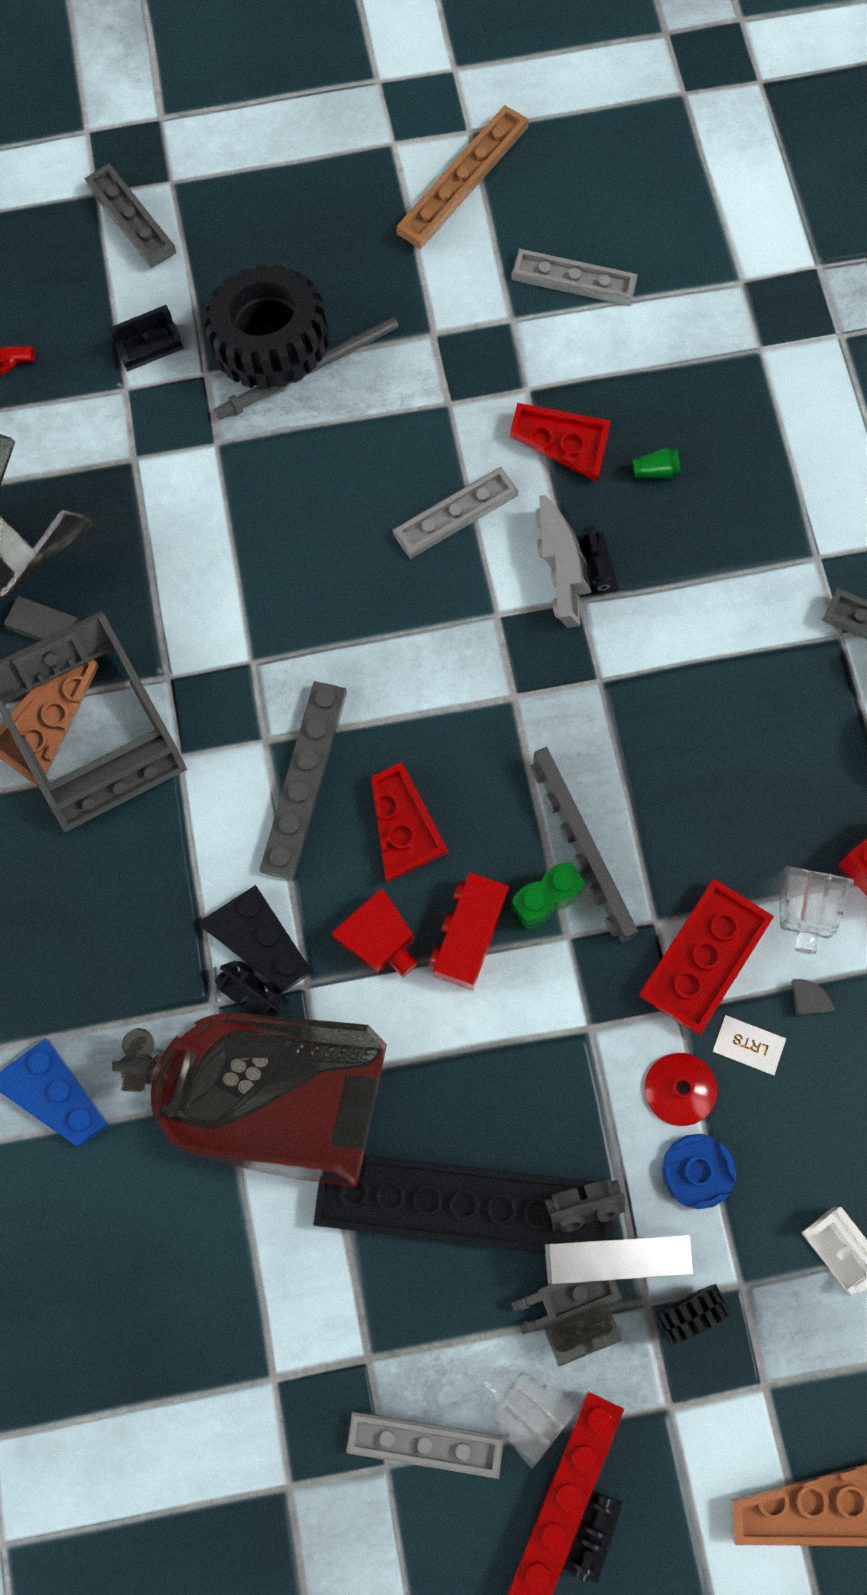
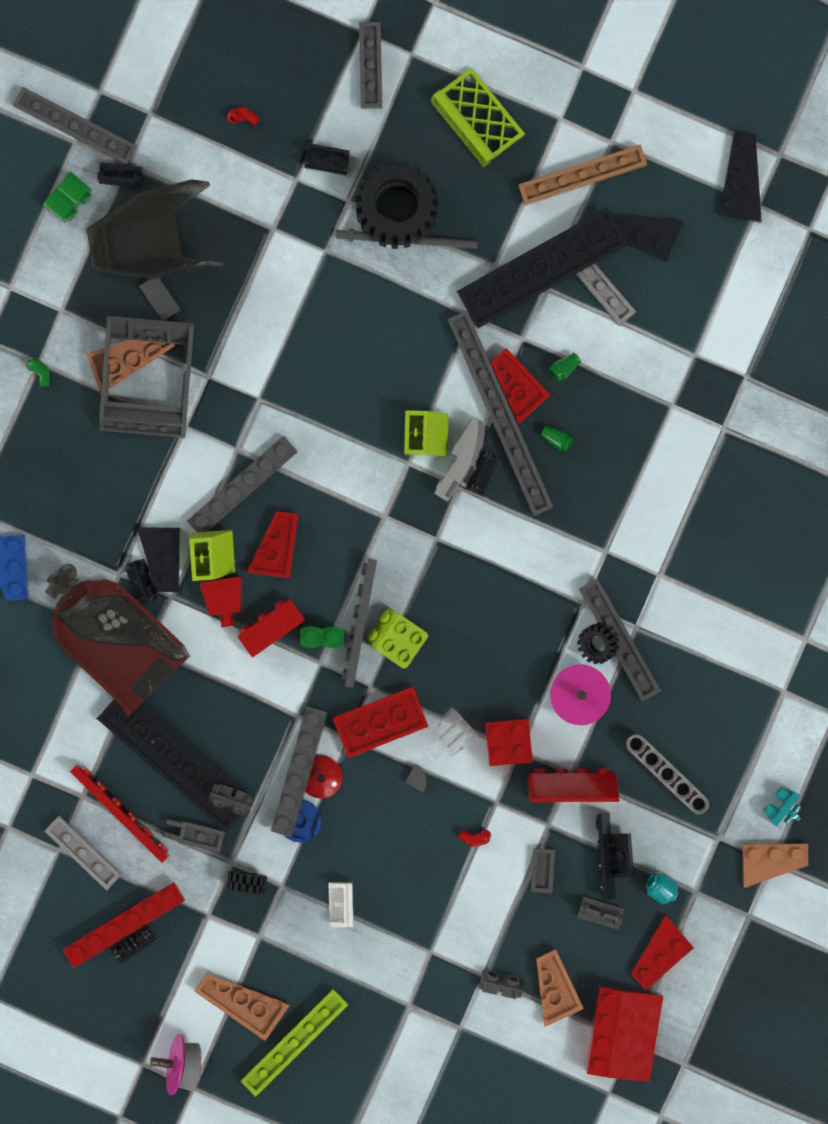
camera: 30 degrees right, 15 degrees up
light grey tile [393,467,518,559] -> none
clear torso [482,1368,579,1469] -> none
clear smoke hips [543,1302,623,1367] -> none
tile [545,1235,693,1284] -> none
white sticker [713,1015,786,1075] -> none
none -> red plate [70,765,170,863]
none -> lime slope [189,530,235,581]
none -> dark grey plate [271,707,328,837]
none -> lime bracket [364,606,428,669]
none -> lime slope [404,411,449,457]
none -> lime fence [430,68,525,168]
none -> dark grey plate [448,311,554,516]
none -> black plate [457,207,628,329]
none -> green cone [548,352,581,382]
none -> black wing [615,215,684,261]
none -> black wing [719,130,762,223]

